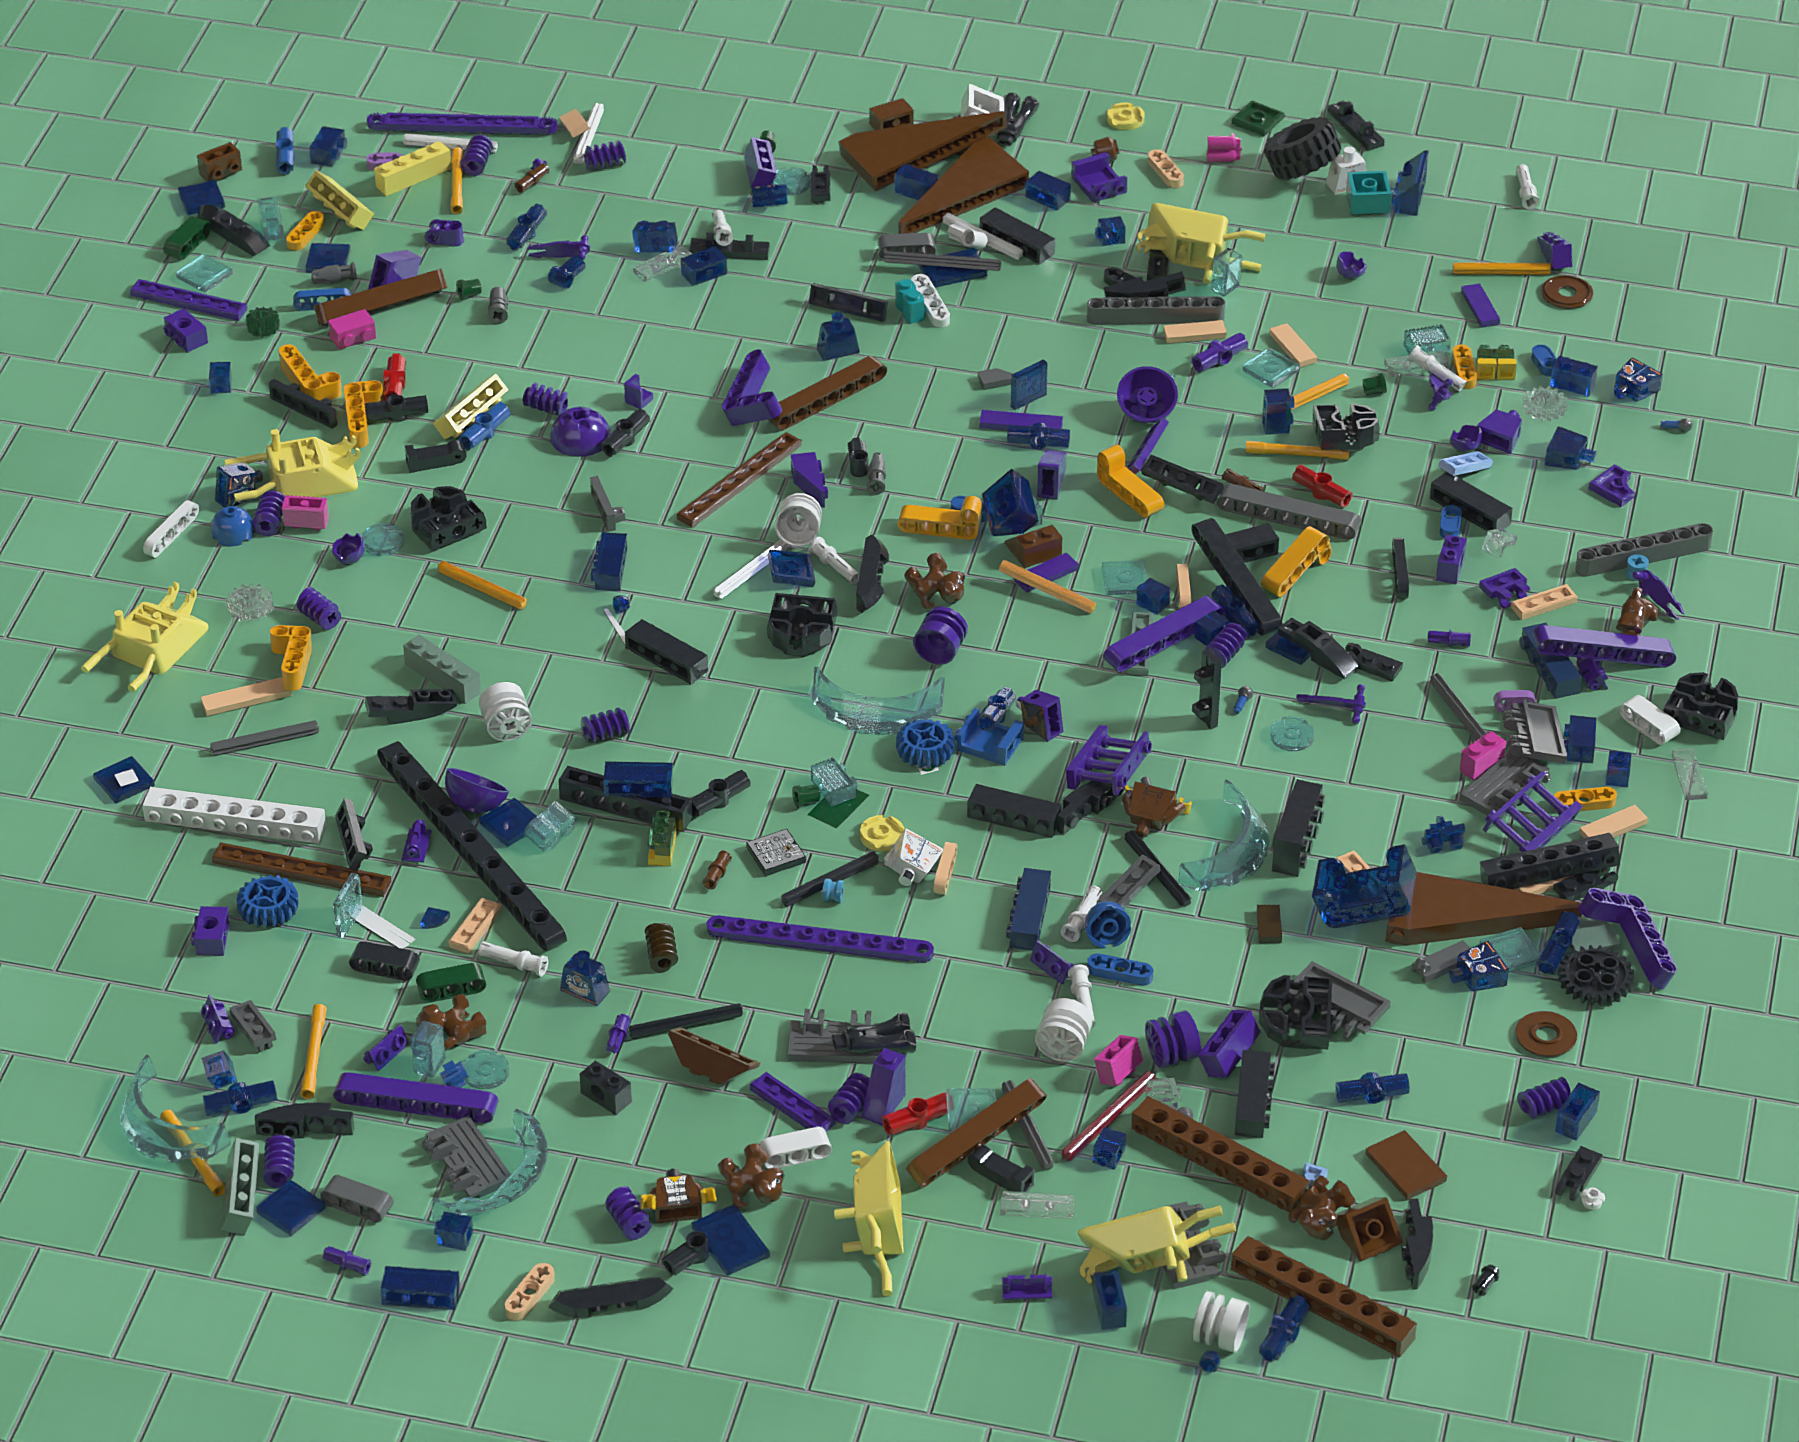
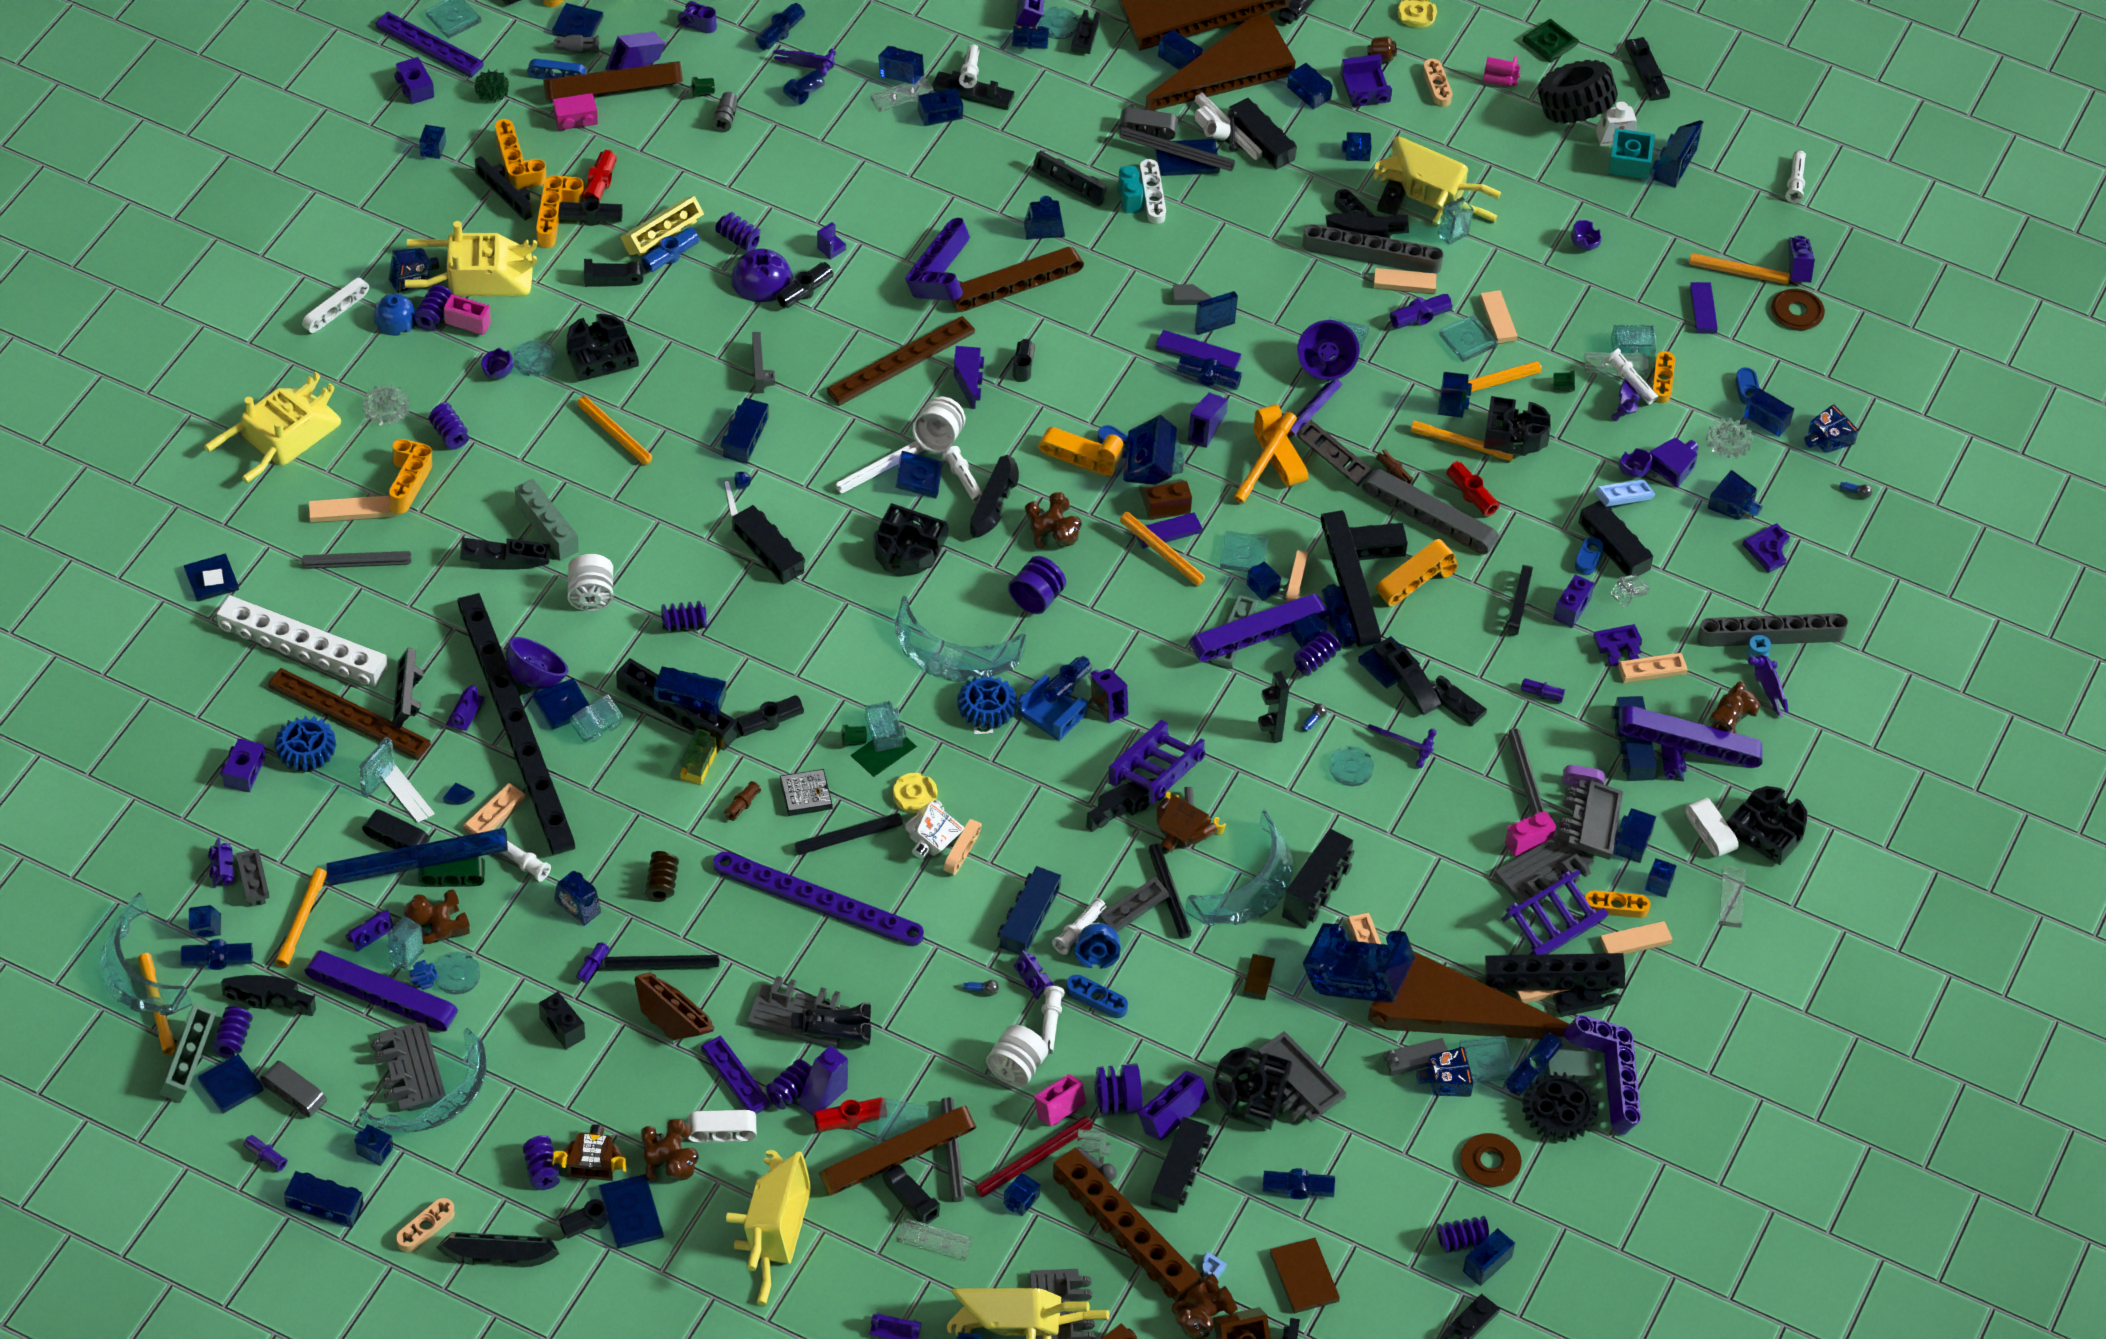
camera: 10 degrees right, 10 degrees up
dark azure wheel [822,879,844,903] -> none
dark grey piece [867,452,886,495] -> none
black brick [967,784,1061,838] -> none
clear blue hips [1421,815,1466,853] -> none
yellow hips [1476,345,1517,380] -> none
none -> clear blue tile [327,828,508,886]
none -> piece [963,979,999,996]
none -> black hinge [1228,110,1237,152]
none -> light orange piece [1233,412,1297,504]

